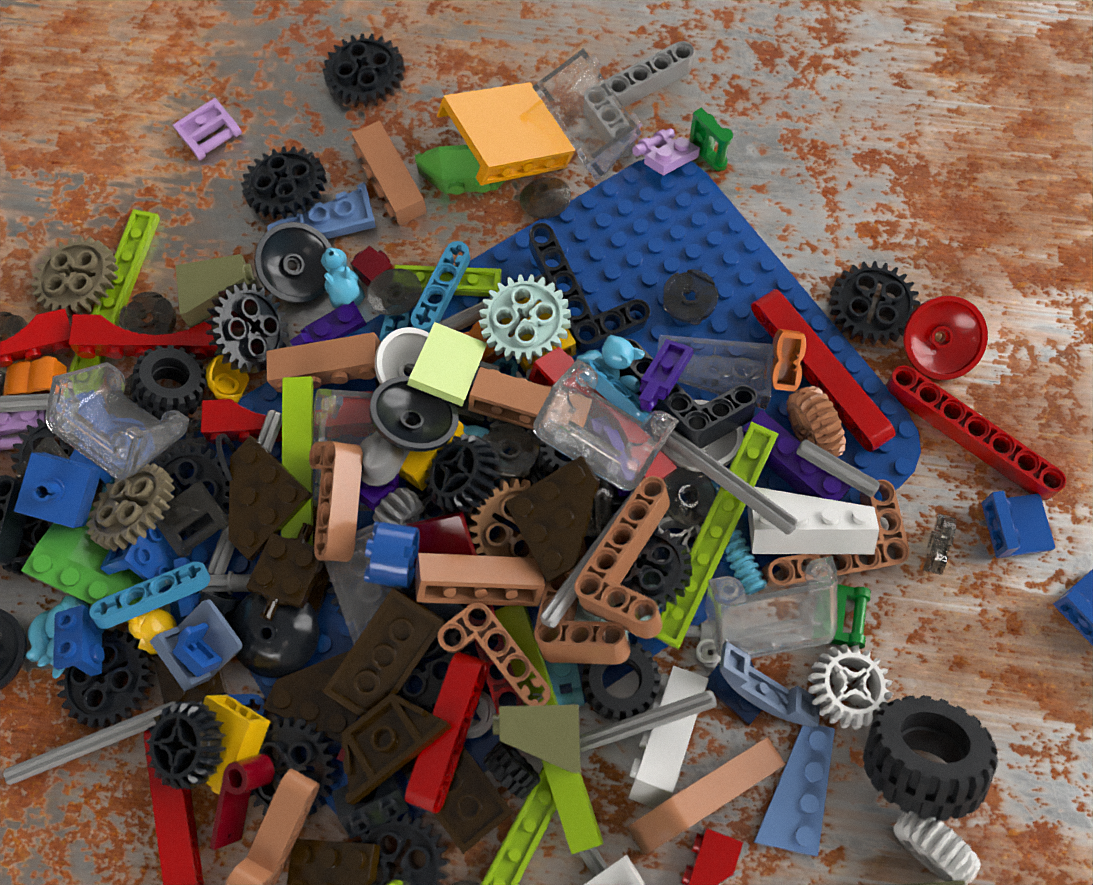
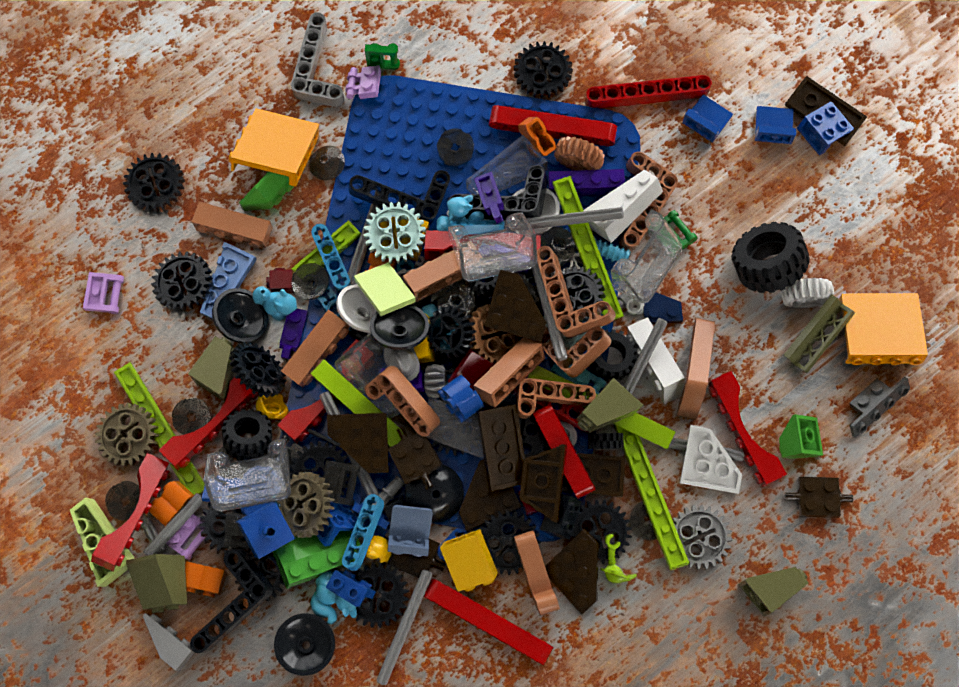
camera: 50 degrees left, 5 degrees up
black gear [145,701,227,790] -> none
blue bracket [172,622,223,677] -> none
dark red door [210,754,274,850] -> none
clear windscreen [532,48,643,181] -> none
sand blue slope [719,641,820,728] -> none
medium blue wing [753,725,835,857] -> none
light grey axle [796,439,880,497] -> none
white gear [808,644,893,729] -> none
red dish [903,295,988,380] -> none
clear smoke plate [923,514,957,575] -> none

